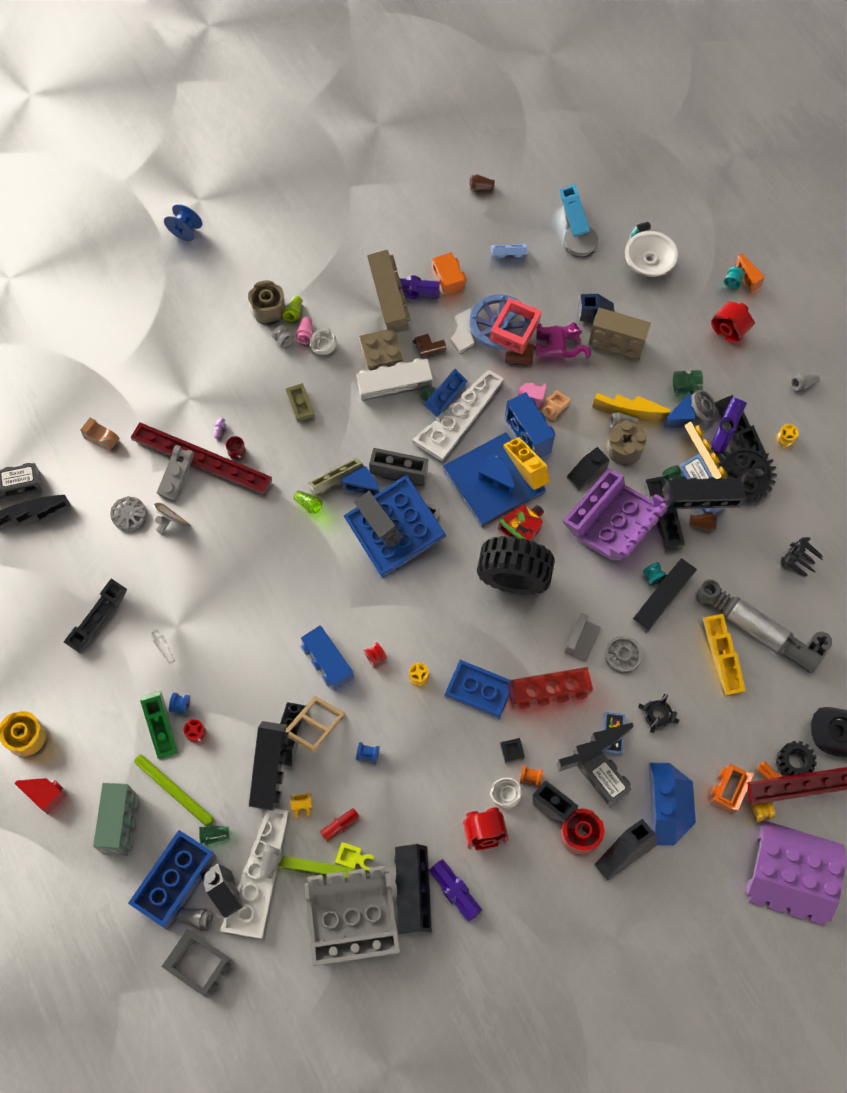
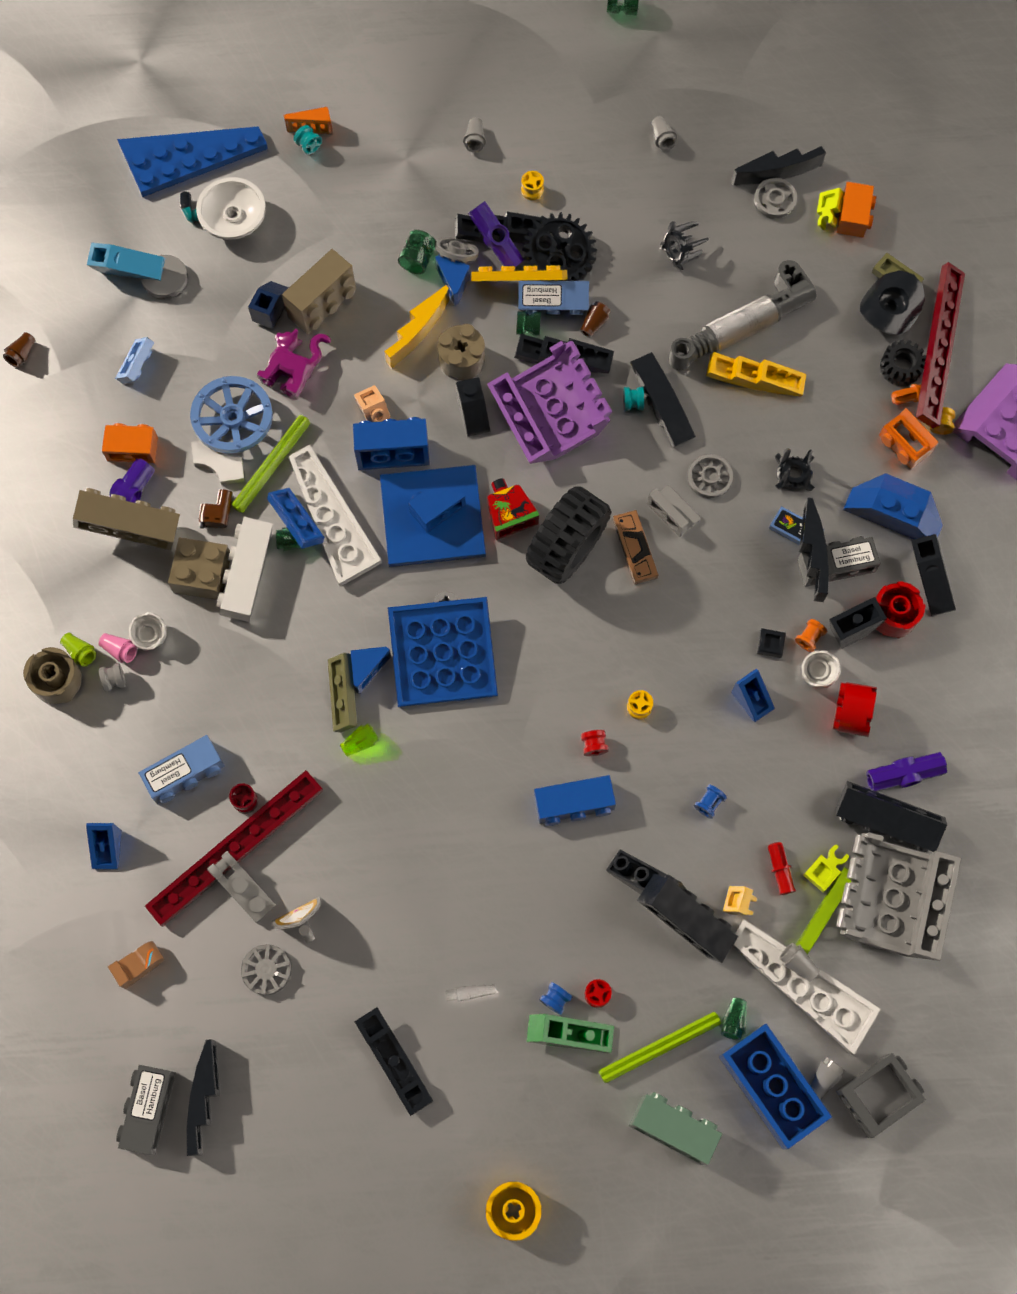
camera: 65 degrees left, 5 degrees up
red slope [14,778,65,814] -> none
black slope [201,863,243,918] -> none
lavender piece [214,418,226,439] -> none
olive plate [286,383,315,422] -> none
tan window [286,696,345,752] -> none
dark grey window [354,491,403,548] -> none
dark grey brick [369,448,429,485] -> none
blue tile [444,660,515,719] -> none
coral window [489,298,542,354] -> none
yellow slope [503,437,550,490] -> none
reddish brown piece [505,343,536,364] -> none
clear red brick [507,667,593,710] -> none
bright pink brick [518,383,547,409] -> none
light grey cone [610,412,638,428] -> none
black brick [662,477,746,509] -> none
red brick [711,301,755,343] -> none
none -> blue slope [86,823,122,869]
none -> blue wing [117,126,268,197]
none -> medium blue brick [138,735,225,804]
none -> lime axle [232,415,310,513]
none -> medium nougat tile [613,510,659,585]
none -> blue slope [731,669,775,722]

